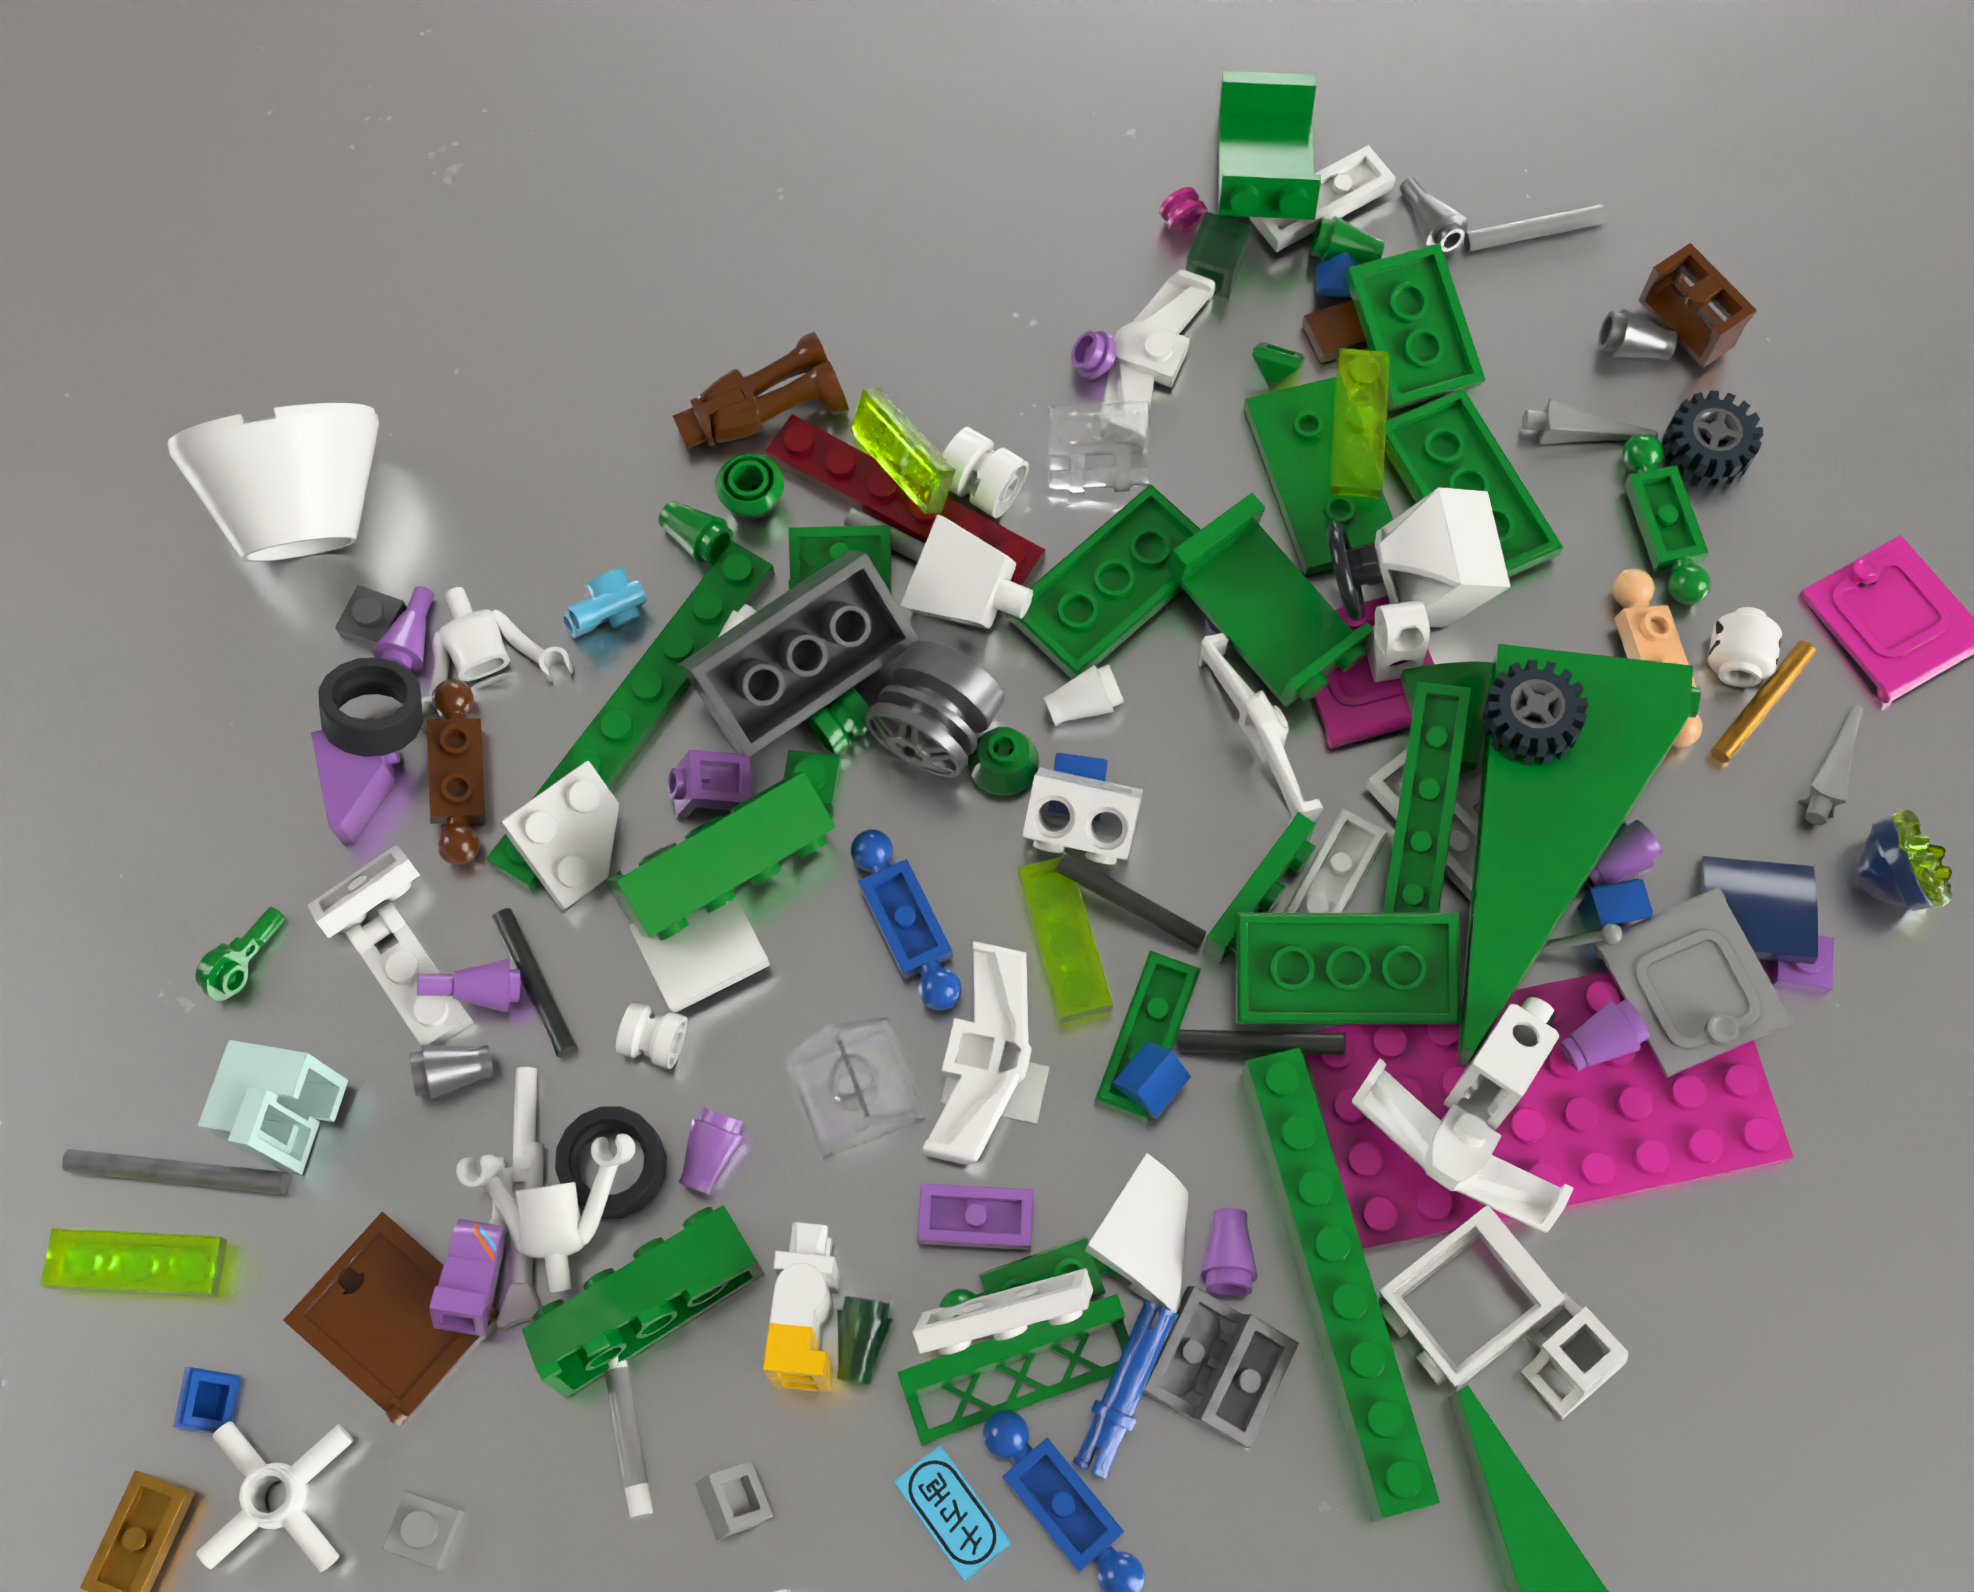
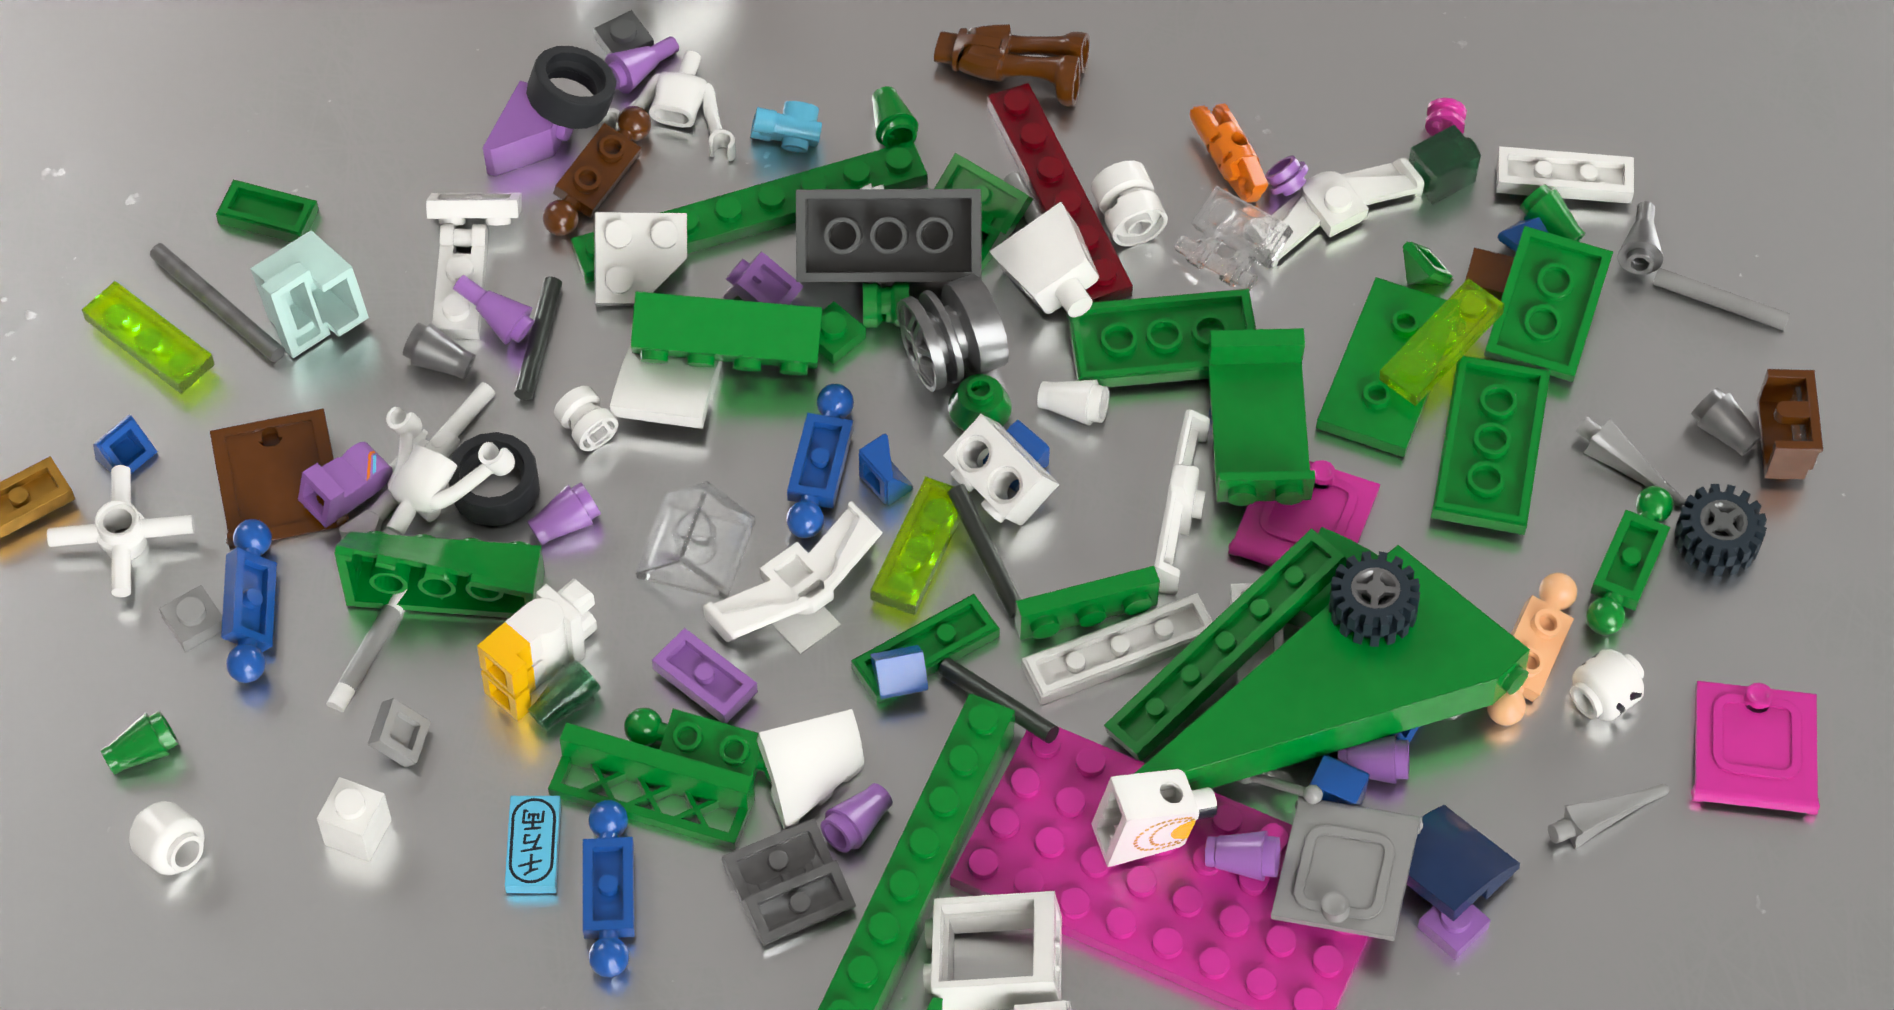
camera: 35 degrees right, 10 degrees down
green plate [195,907,286,1001] -> none
green cone [715,453,784,519] -> none
clear neon green plate [850,388,956,514] -> none
white plate [913,1268,1093,1355] -> none
blue pin [1073,1298,1179,1478] -> none
green panel [1218,71,1321,220] -> none
green plate [1235,913,1461,1024] -> none
white piece [1327,487,1510,628] -> none
white plate [1352,1058,1574,1233] -> none
white leg [1364,600,1430,683] -> none
pearl gold bar [1711,640,1816,763] -> none
hair [1855,809,1953,911] -> none
none -> green tile [216,179,319,242]
none -> blue plate [221,519,277,683]
none -> blue slope [859,433,913,506]
none -> orange hinge [1189,103,1268,203]

